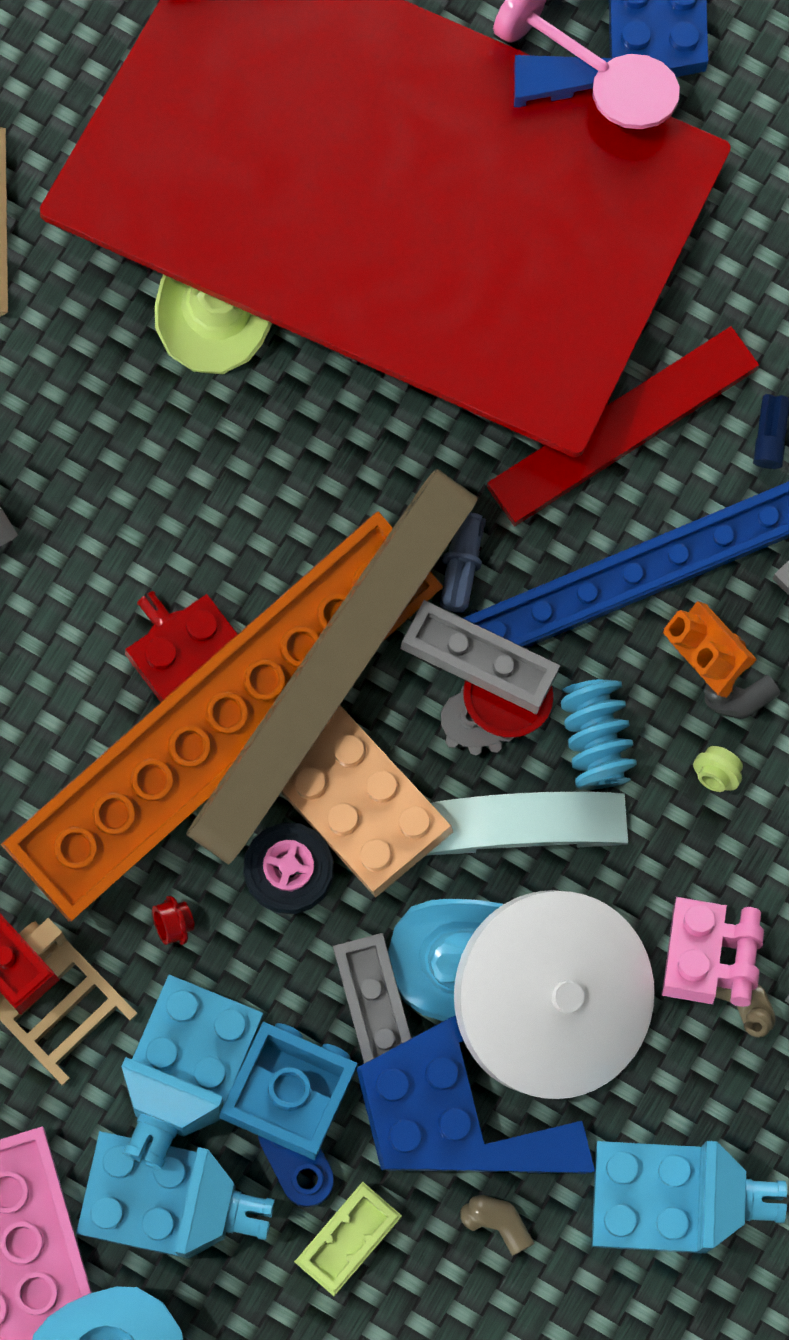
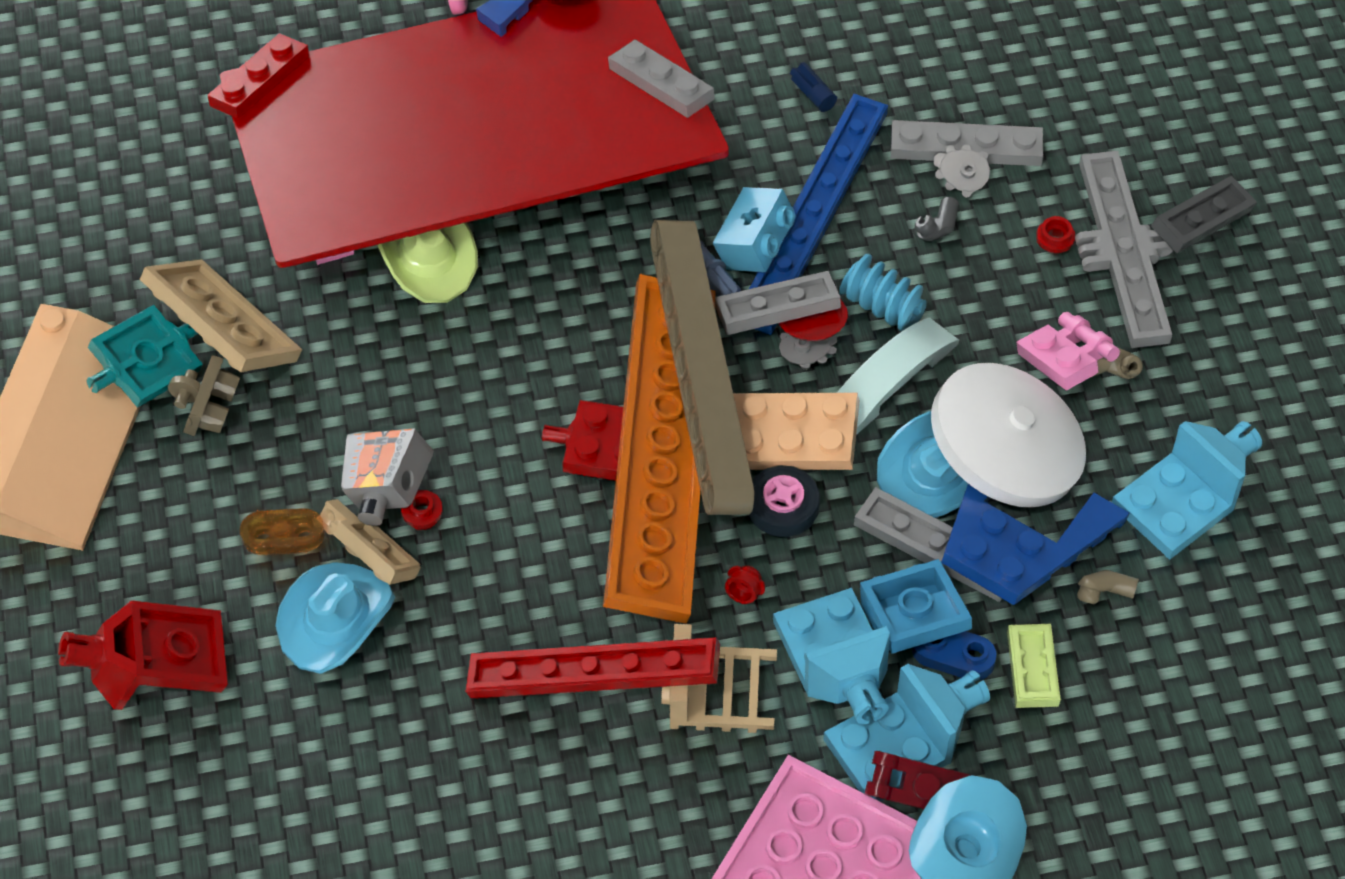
camera: 40 degrees left, 20 degrees down
red tile [487,326,759,527] -> none
orange hips [663,601,757,698] -> none
yellowish green plate [693,746,743,792] -> none
none -> light grey plate [608,40,715,118]
none -> medium azure brick [712,187,796,272]
none -> dark red plate [864,750,971,810]

